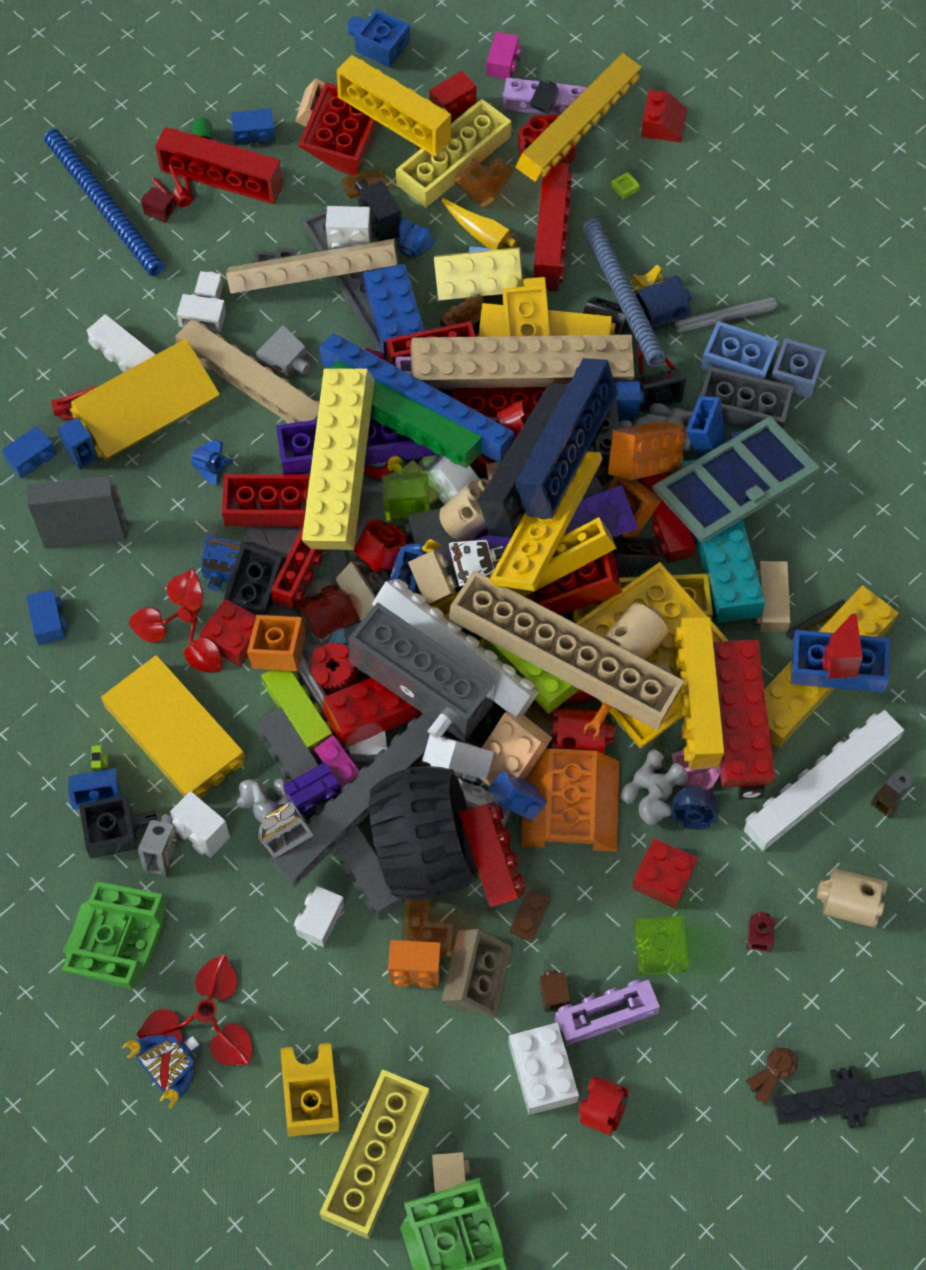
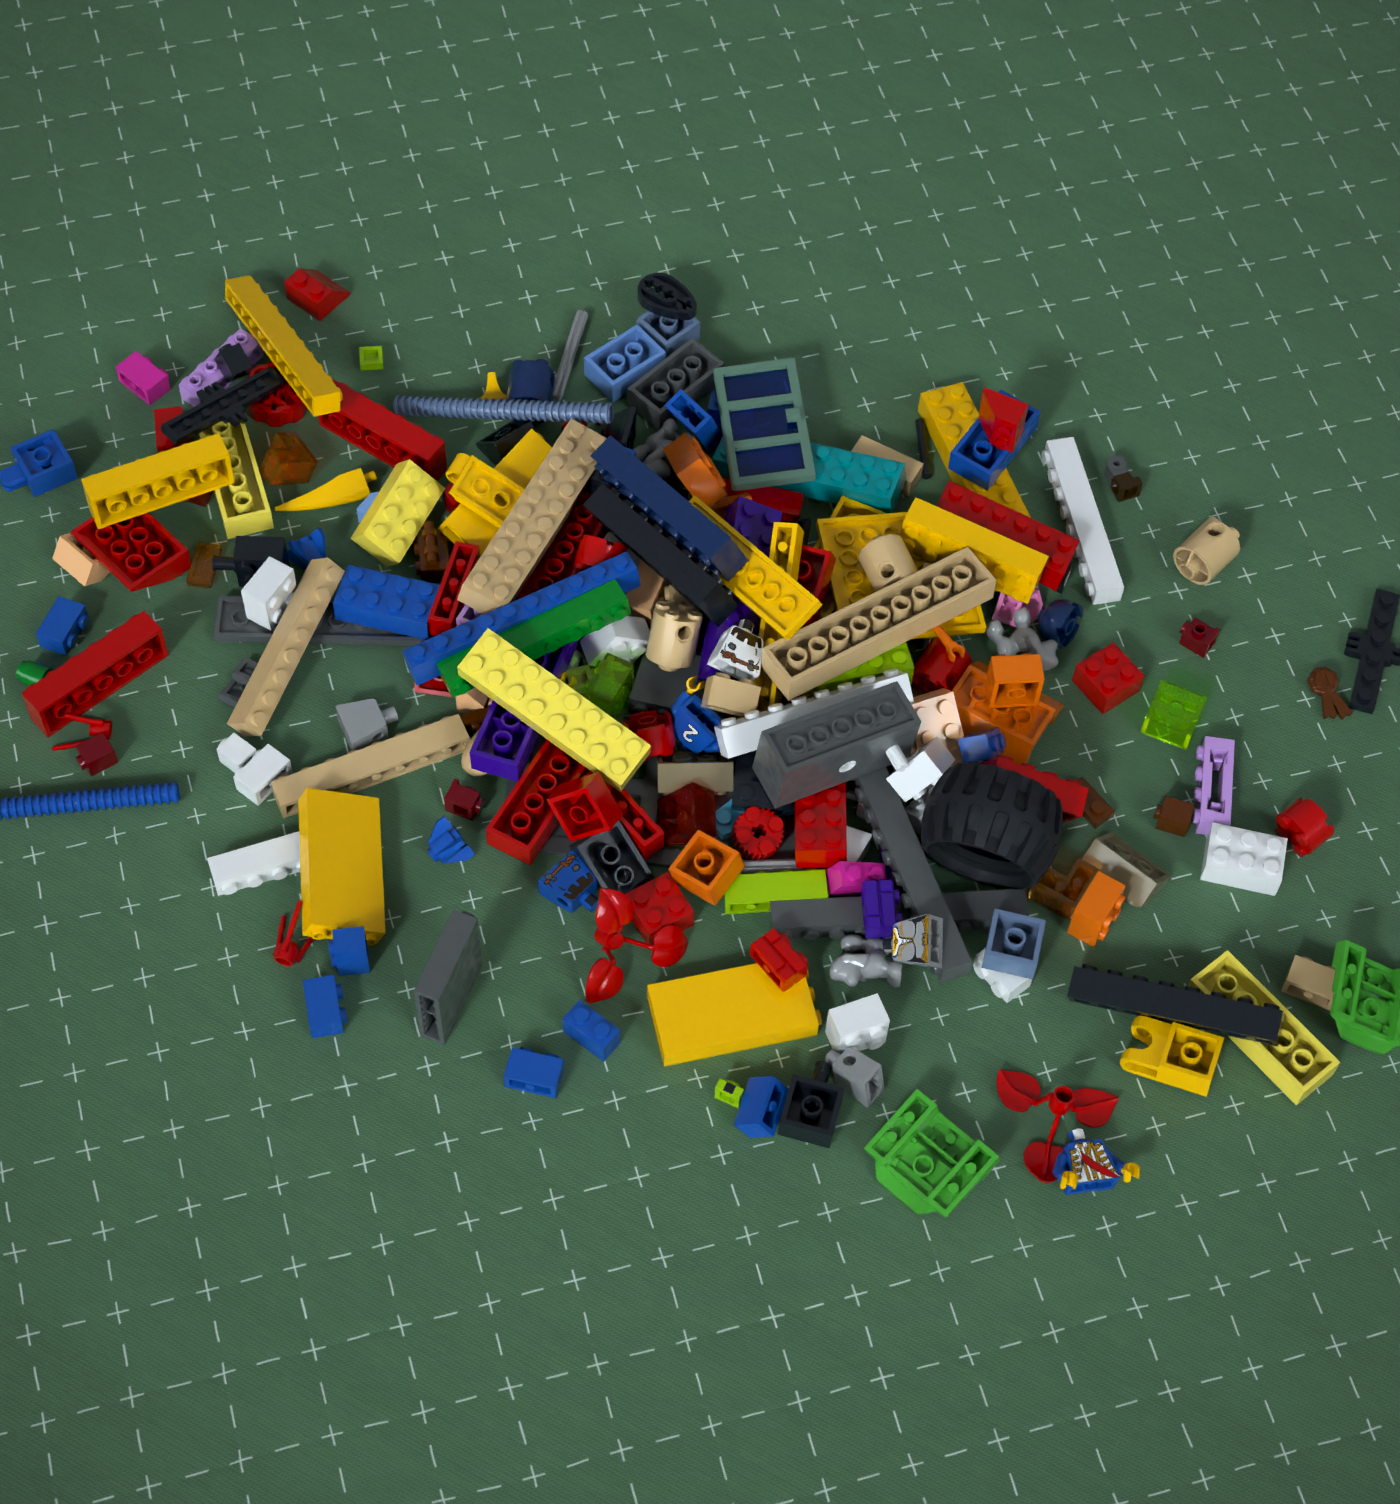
camera: 65 degrees left, 5 degrees down
none -> black hinge [161,366,286,446]
none -> dark red brick [444,779,485,821]
none -> red brick [547,772,623,842]
none -> blue brick [563,1000,621,1062]
none -> black piece [638,273,697,320]
none -> red brick [749,928,808,992]
none -> sand blue brick [981,909,1046,980]
none -> orange brick [985,653,1045,708]
none -> black brick [1067,964,1285,1046]

